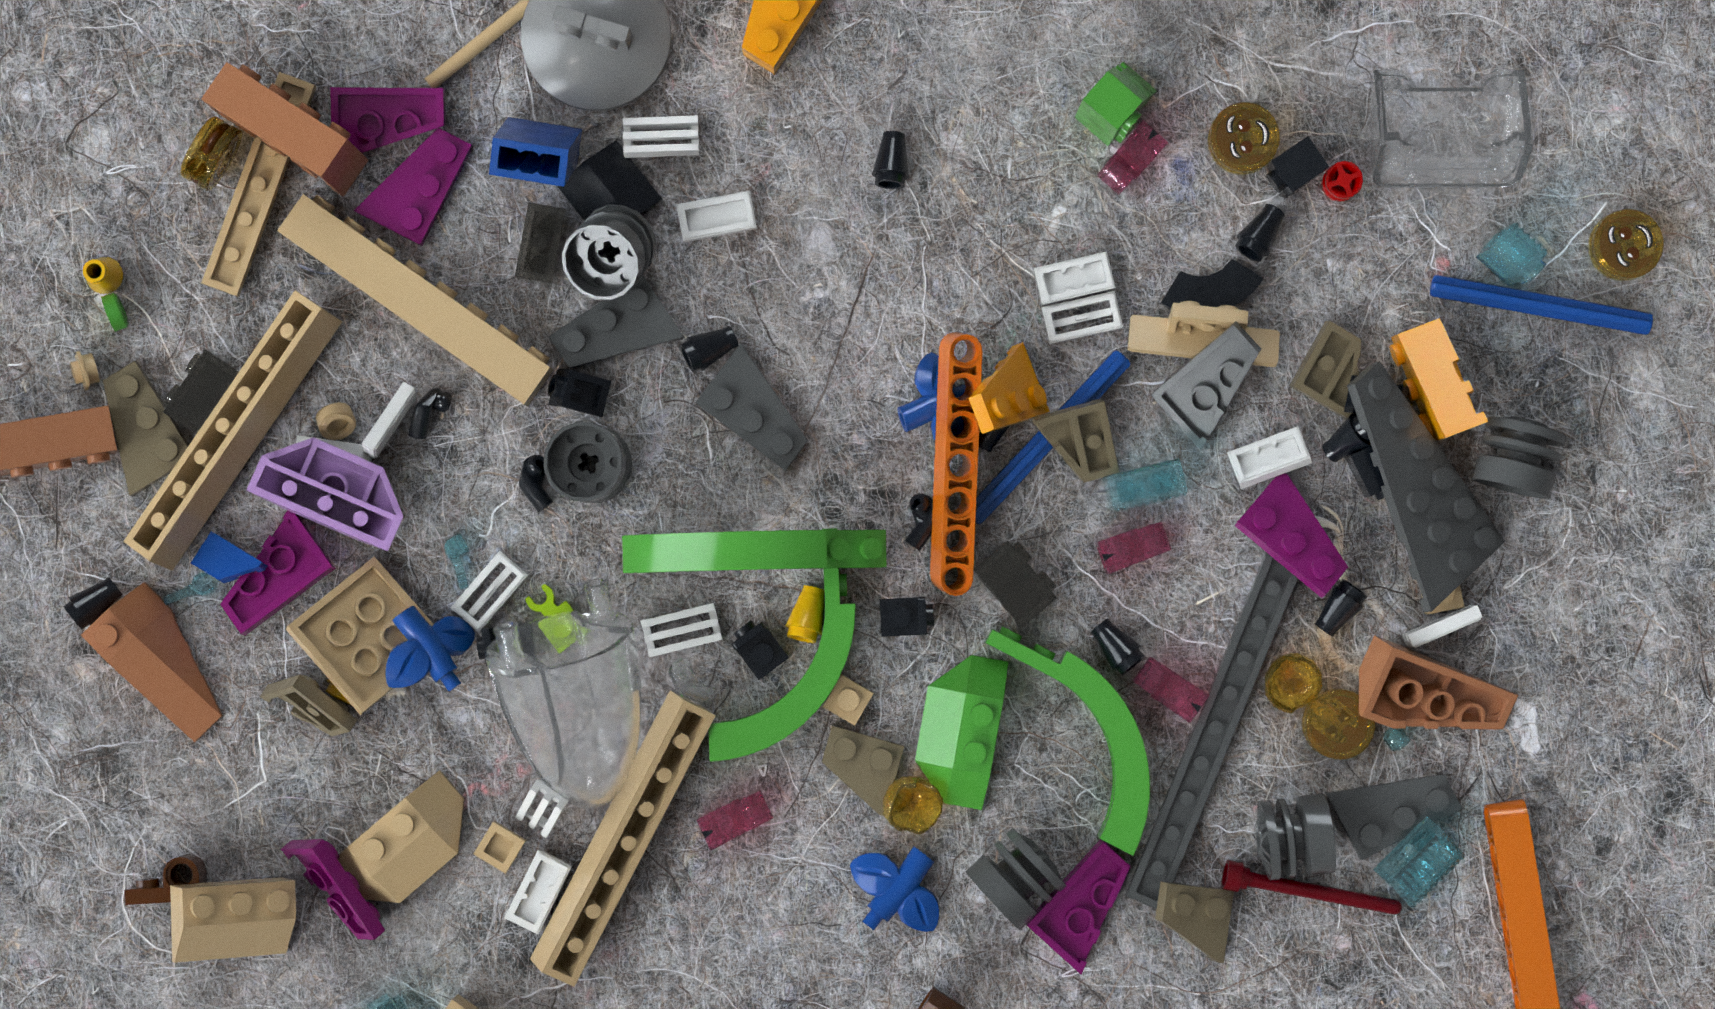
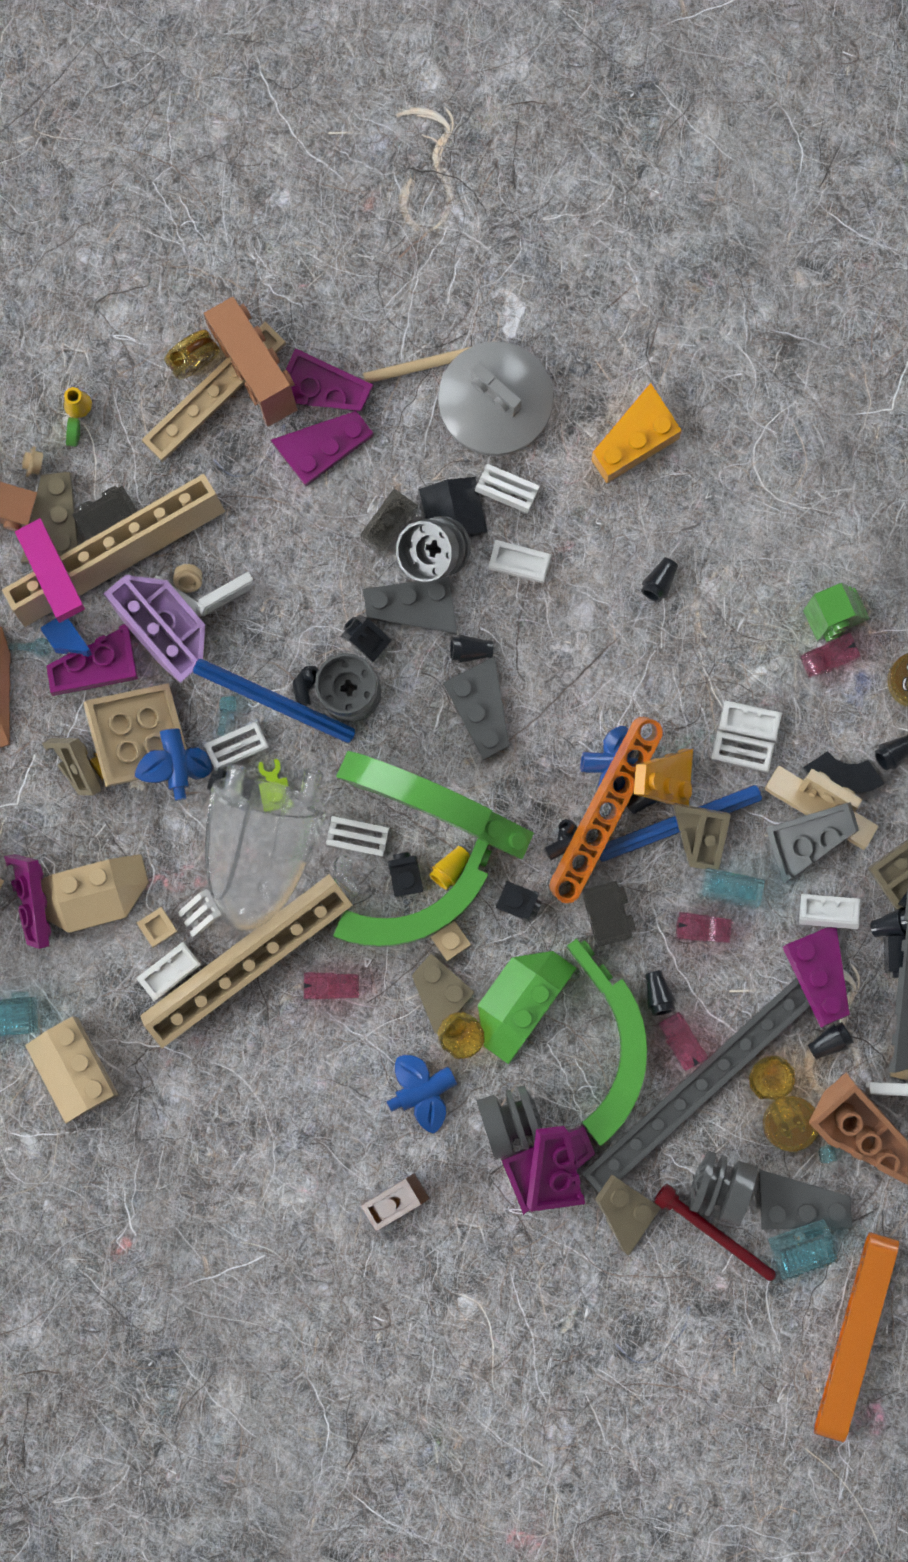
camera: 30 degrees right, 5 degrees down
tan brick [277,194,554,407] -> none
black arm [408,388,452,439] -> none
blue brick [489,117,582,187] -> none
none -> dark pink tile [15,518,85,623]
none -> blue axle [193,659,355,743]
none -> magenta wing [527,1126,586,1212]

